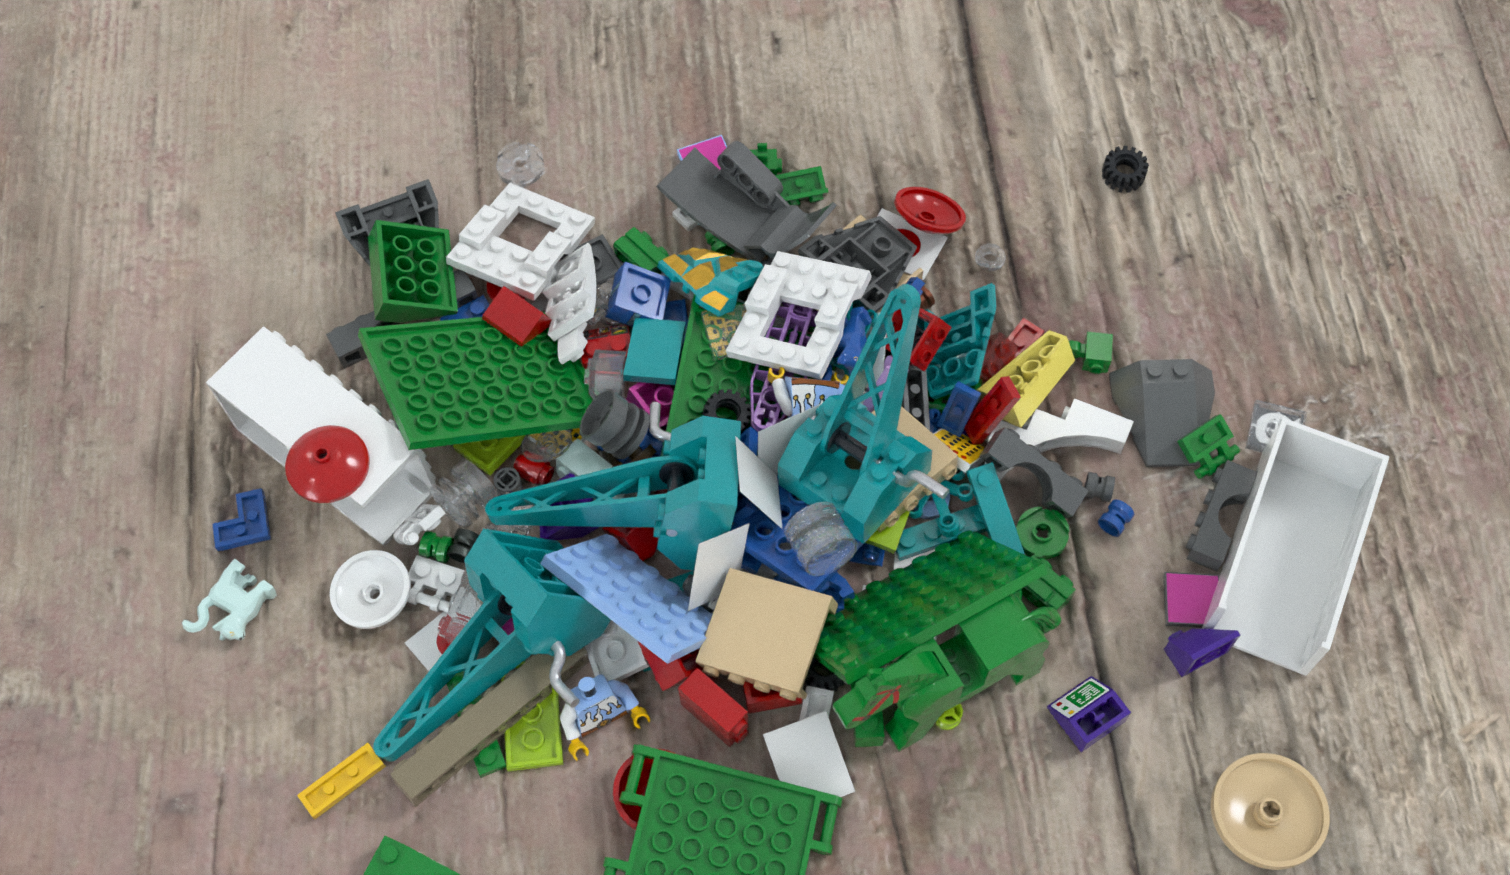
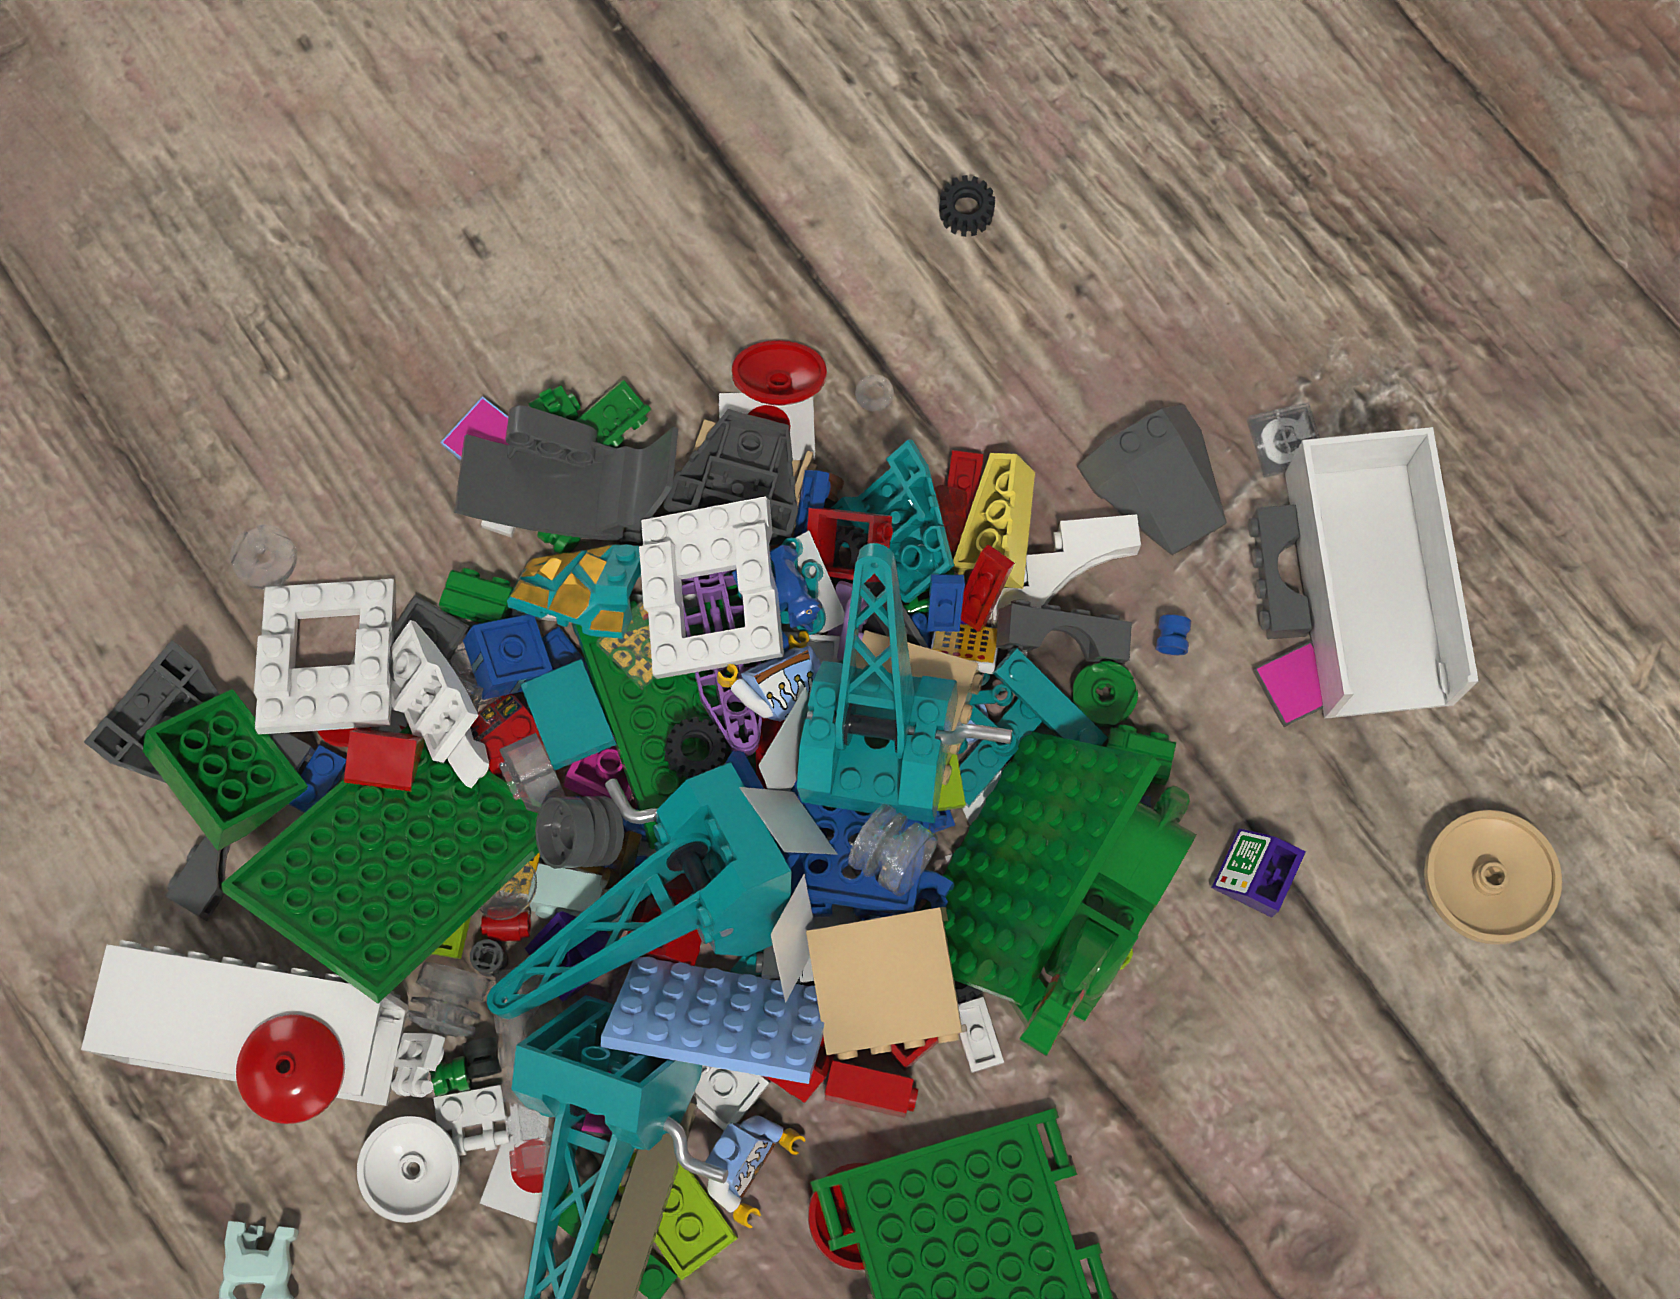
camera: 30 degrees left, 10 degrees up
blue plate [212,488,271,552] -> none
white sticker [763,711,855,805] -> none
green brick [1069,331,1113,374] -> none
dark grey wheel [1084,472,1115,503] -> none
dark purple slope [1164,628,1241,677] -> none
green plate [1177,414,1240,479] -> none

